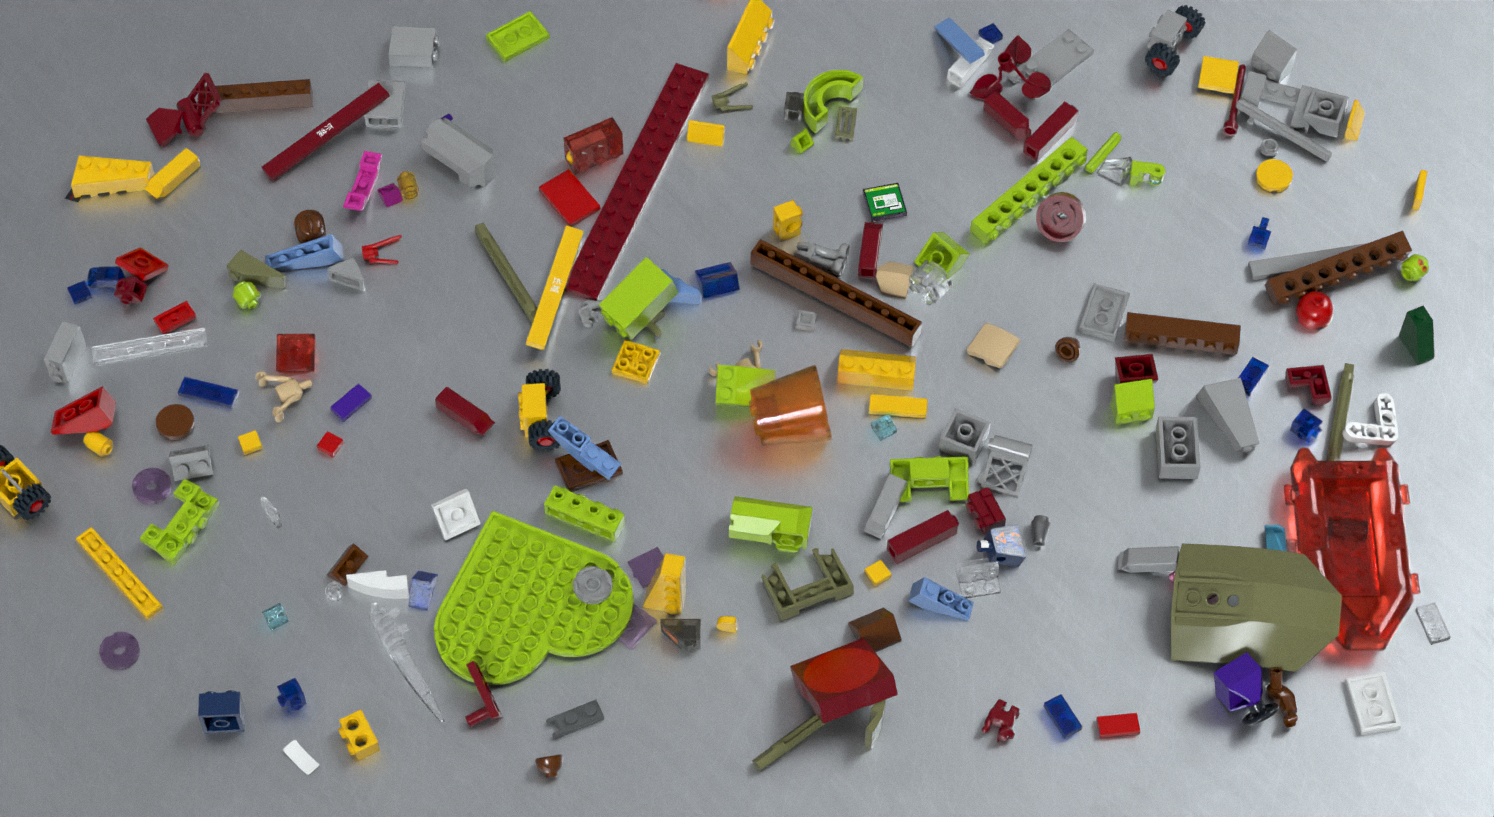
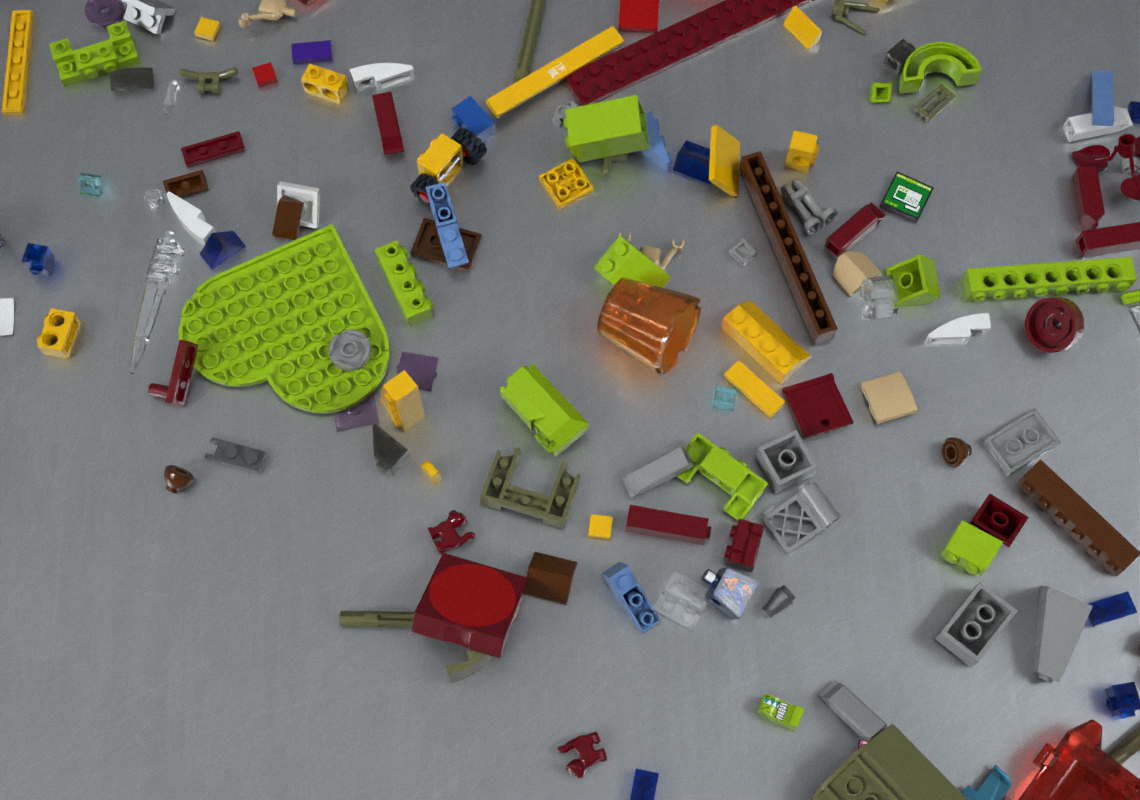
camera: 40 degrees right, 10 degrees up
none -> clear smoke slope [110,68,154,92]
none -> olive piece [179,67,238,94]
none -> dark red tile [181,131,246,168]
none -> reddish brown slope [272,195,304,240]
none -> yellow brick [301,63,349,104]
none -> white slope [349,63,415,92]
none -> dark red animal [428,510,475,556]
none -> blue brick [451,96,496,142]
none -> yellow tile [709,125,740,197]
none -> lime leg [757,694,805,731]
none -> dark red container [782,373,854,439]
none -> white slope [924,313,991,346]

